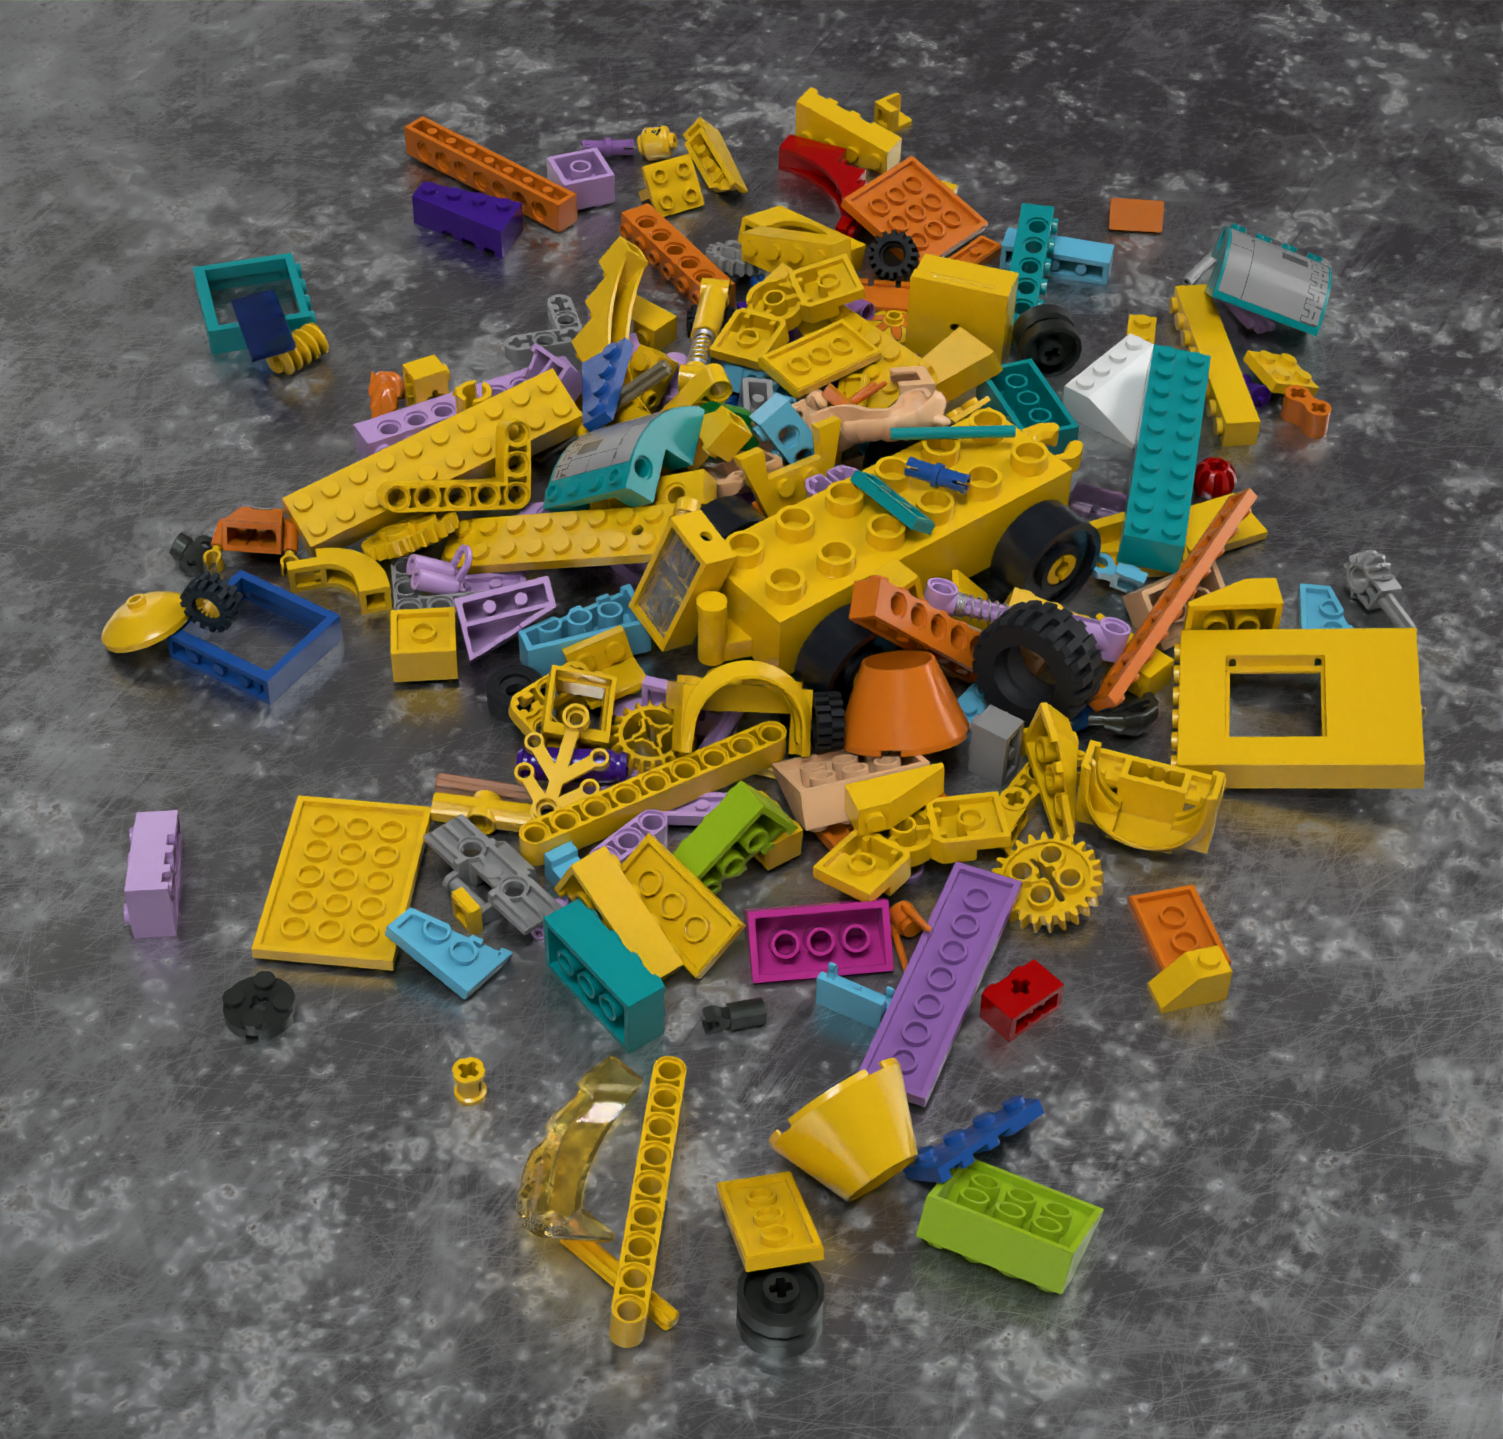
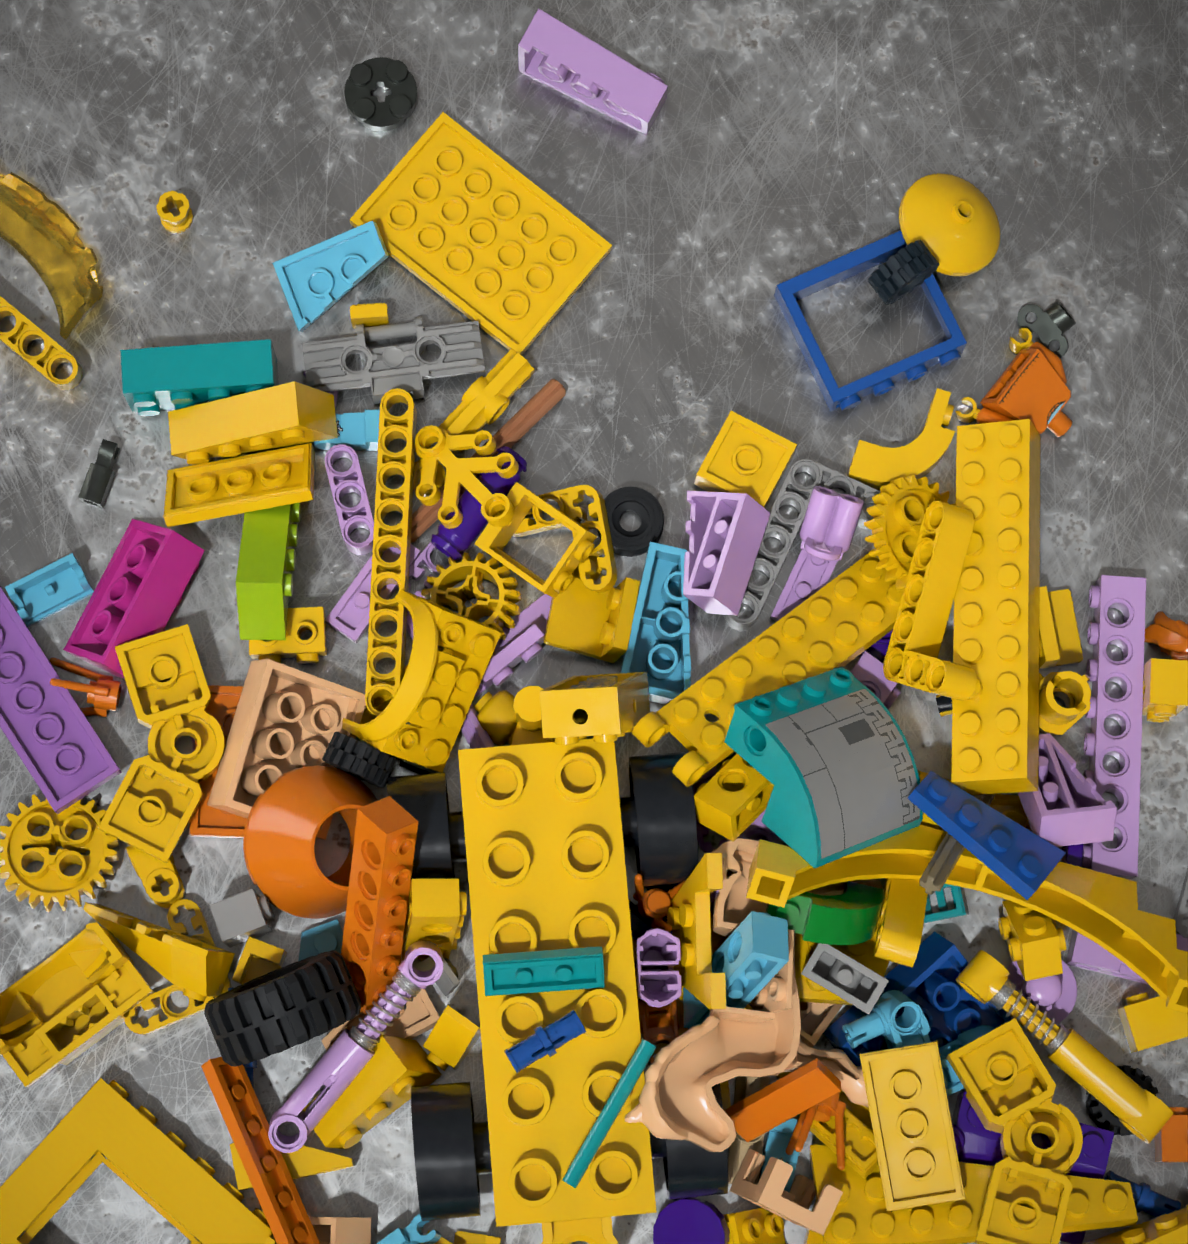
camera: 120 degrees right, 35 degrees up
yellow slope [845,762,944,837] -> none
pearl dark grey piece [1088,692,1159,736] -> none

